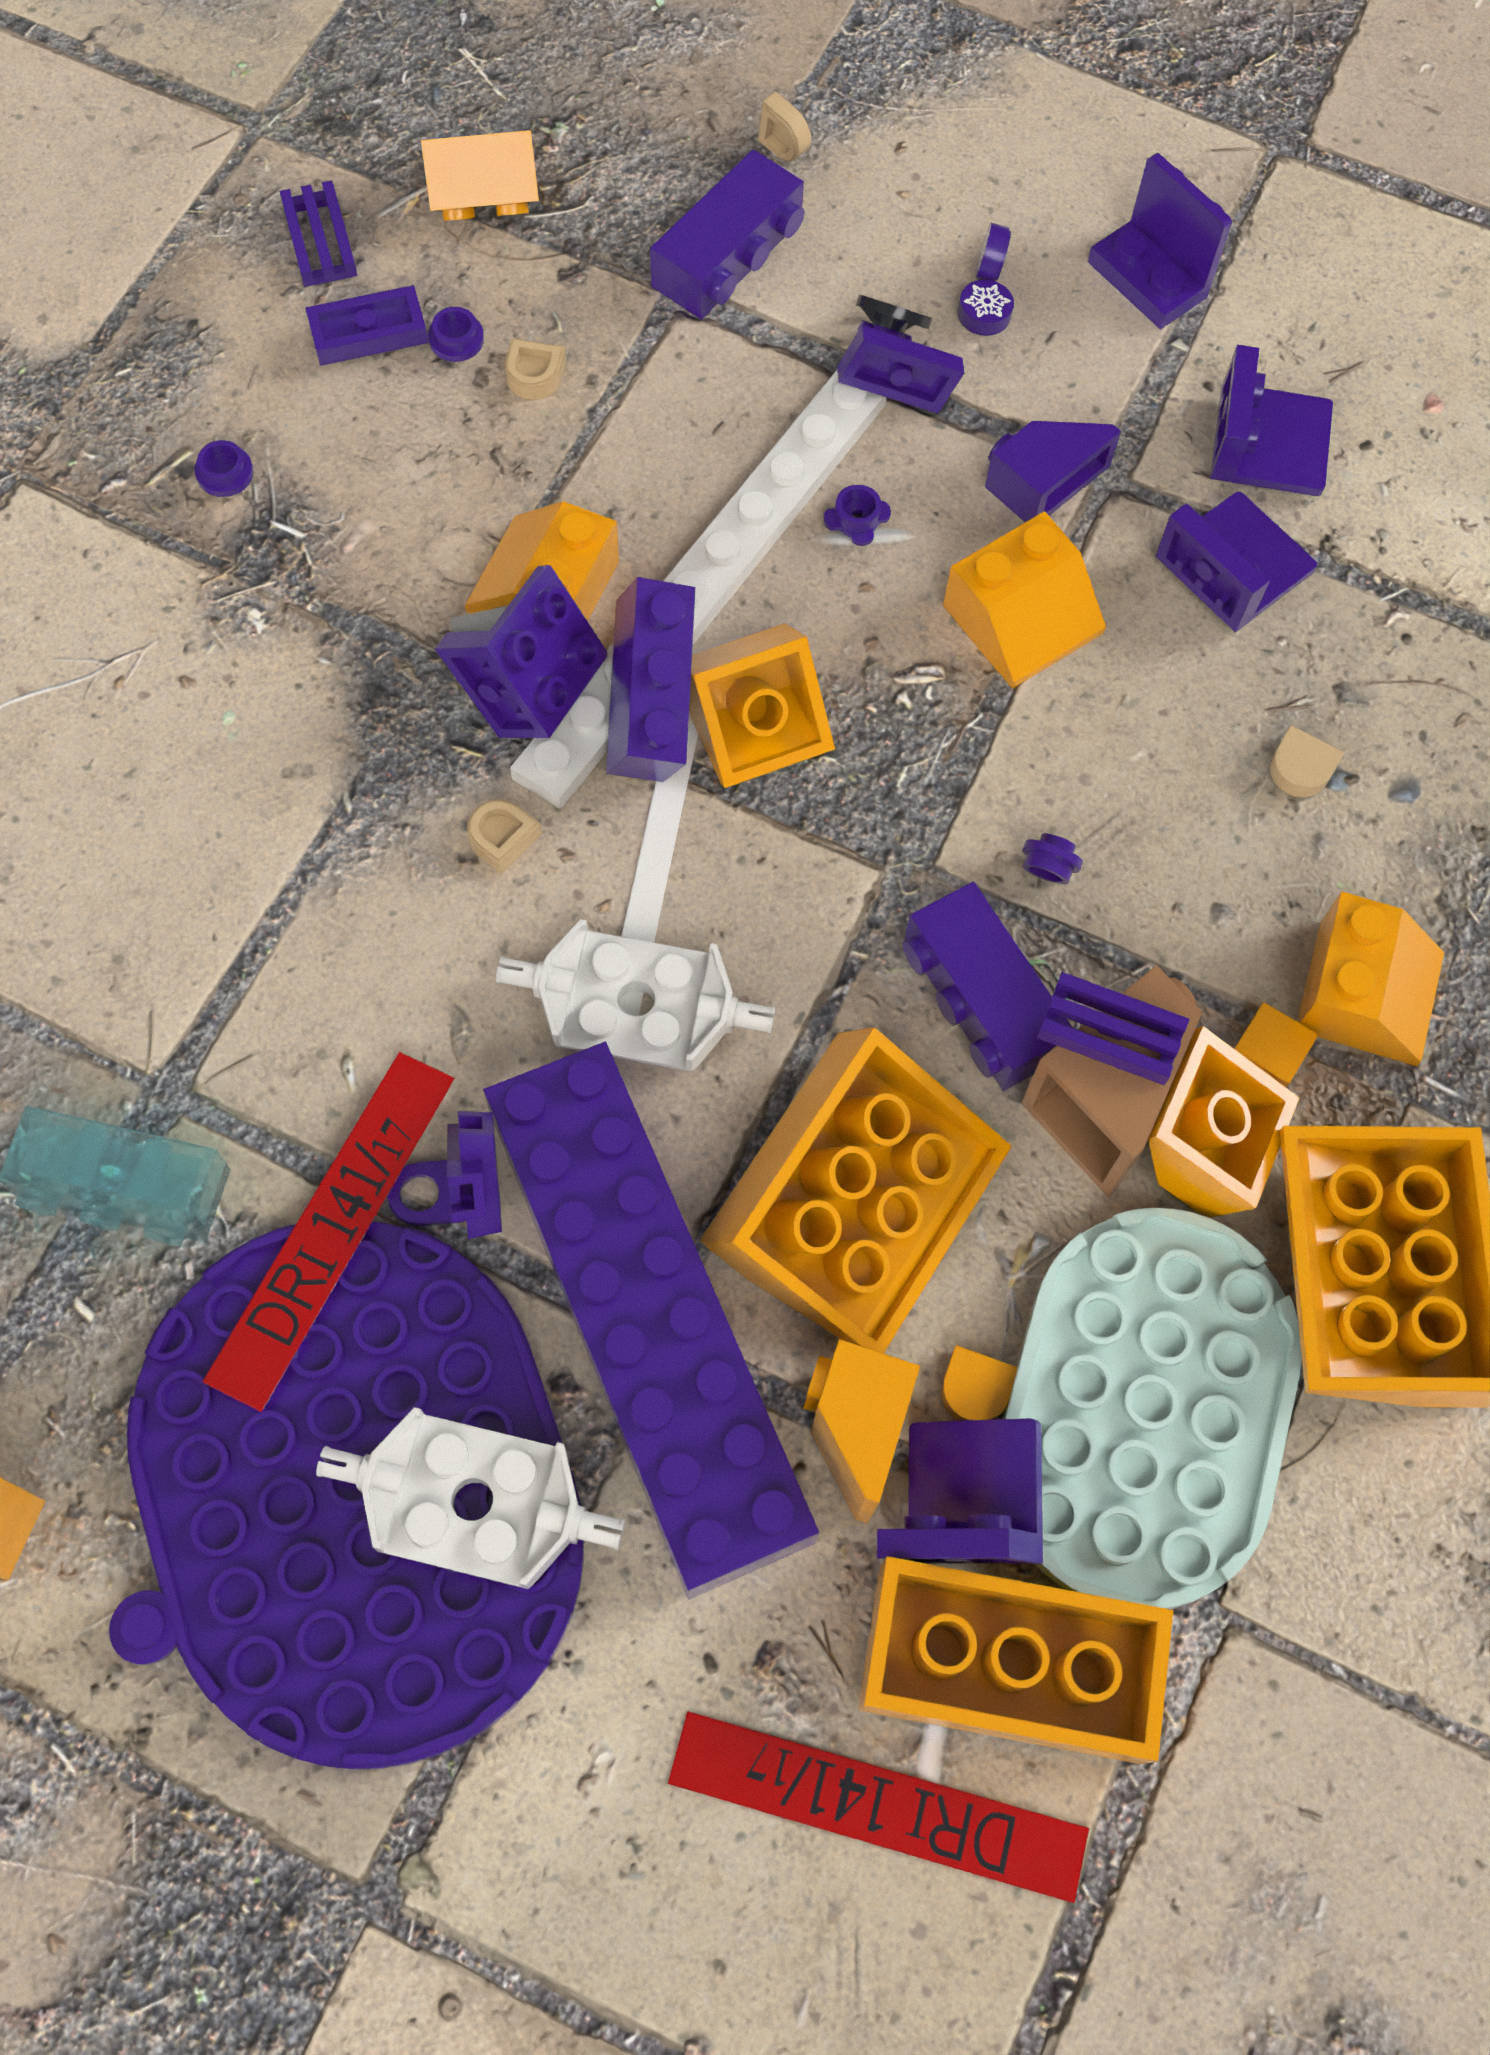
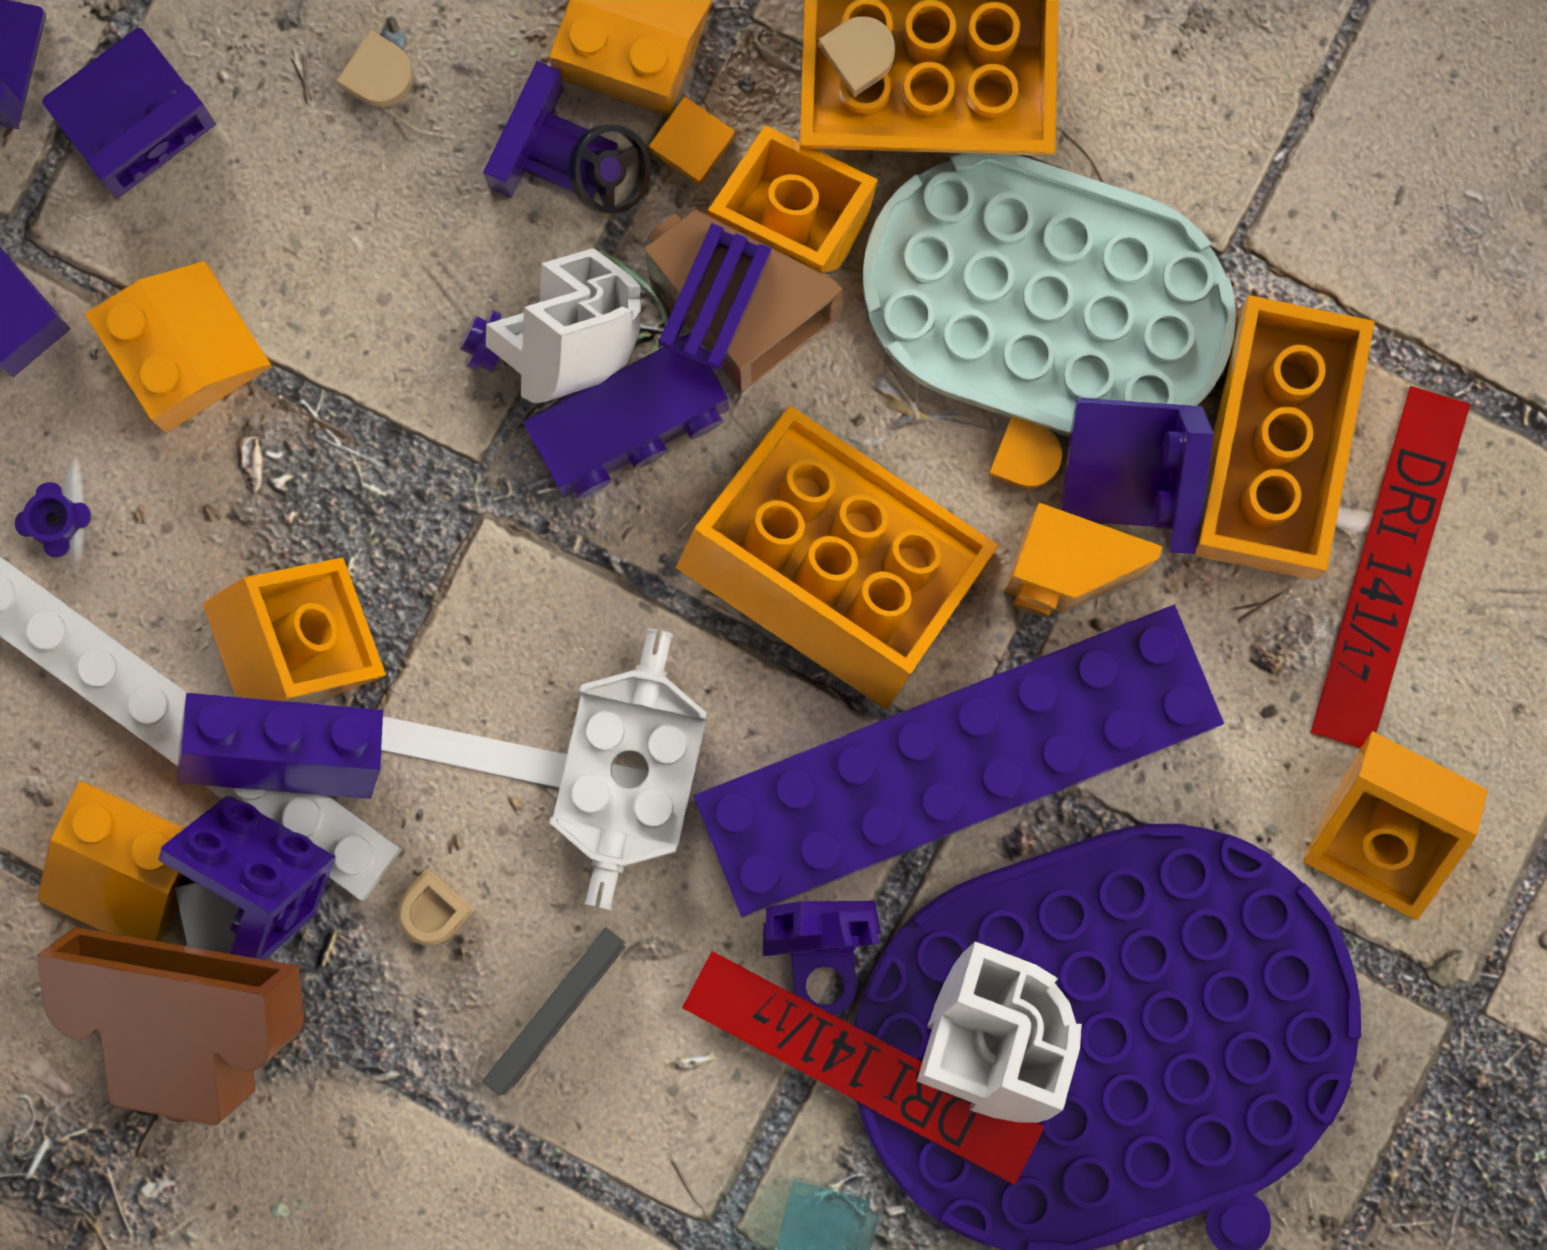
camera: 85 degrees left, 15 degrees up
white plate [316,1408,626,1589] -> none
none -> dark orange brick [37,927,304,1125]
none -> dark grey tile [482,927,626,1096]
none -> dark purple piece [483,61,651,214]
none -> white brick [486,248,641,403]
none -> tan tile [818,16,895,97]
none -> white brick [917,941,1082,1123]
none -> light orange slope [1302,731,1488,921]

